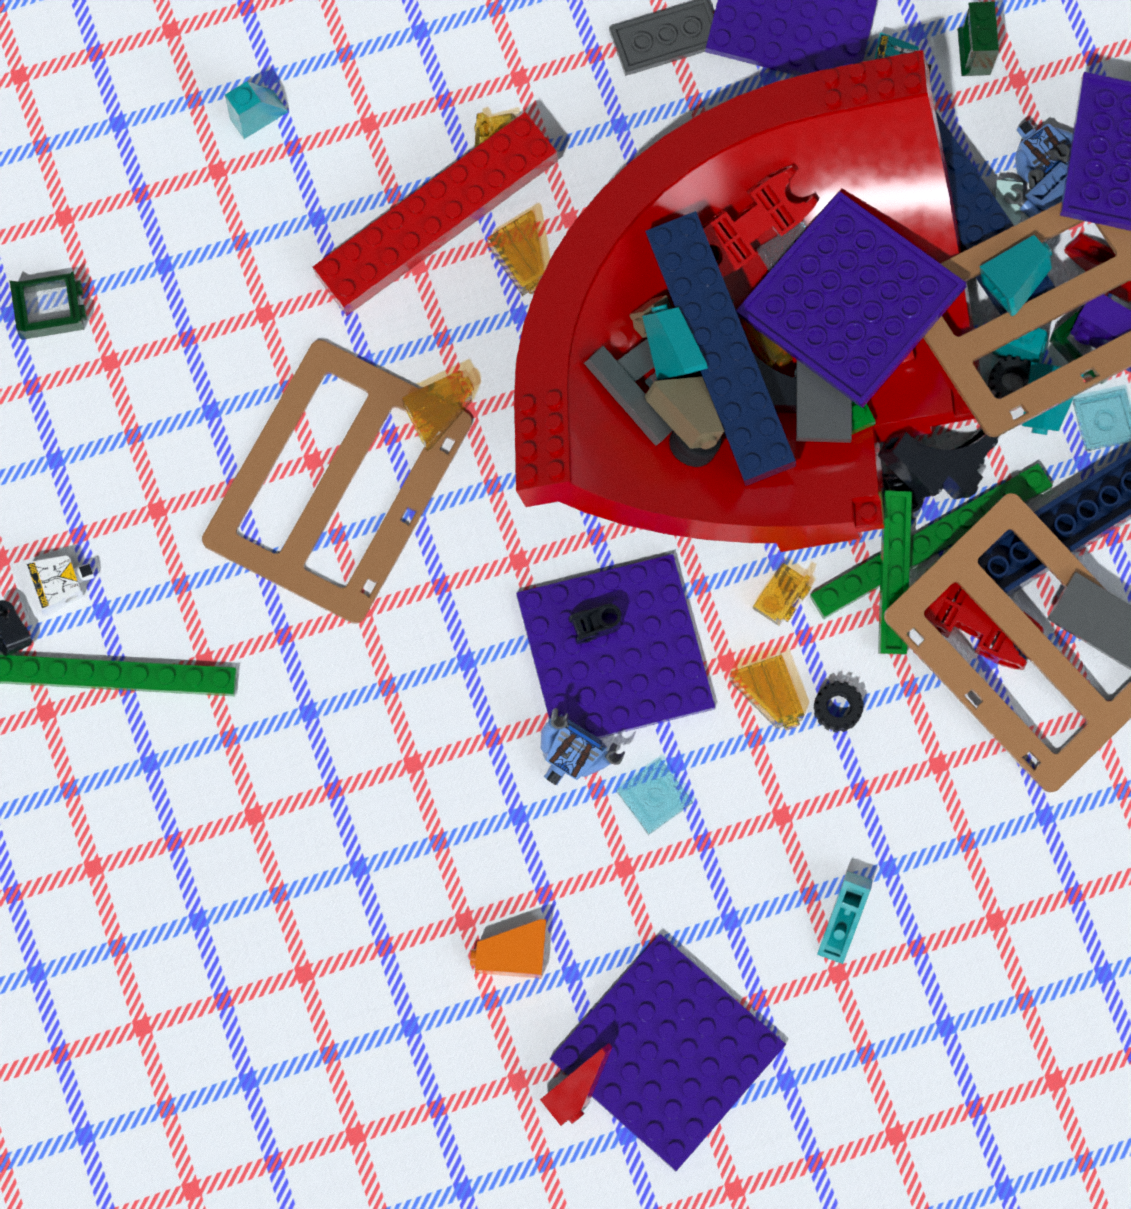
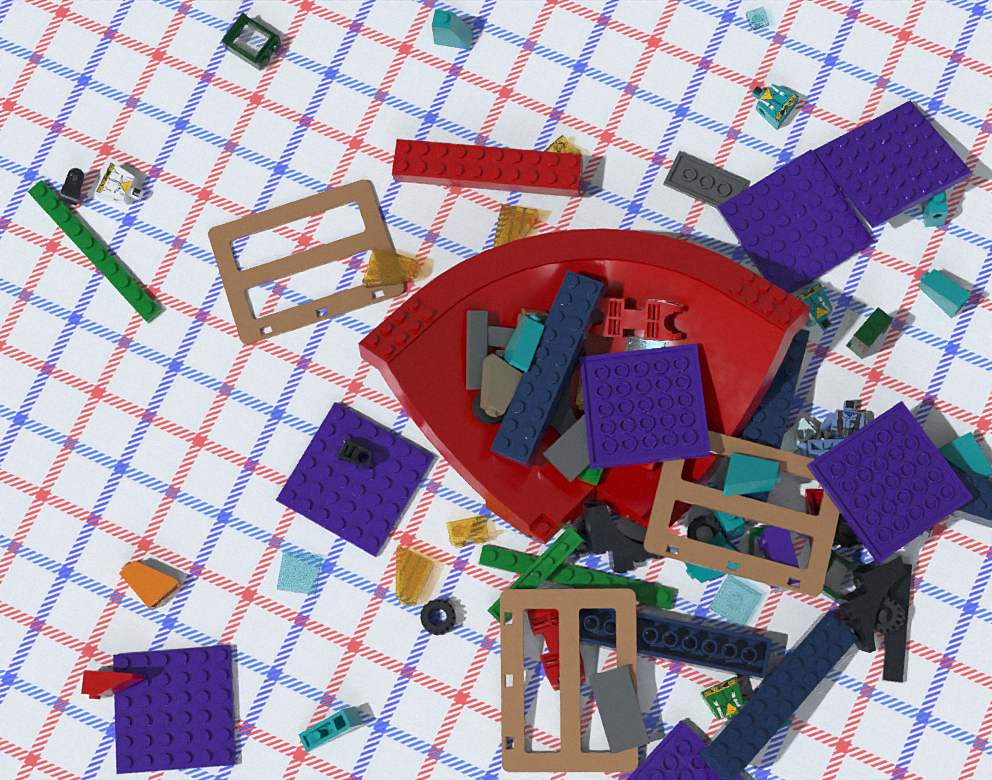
camera: 55 degrees right, 0 degrees up
torso [540,708,625,785] -> none

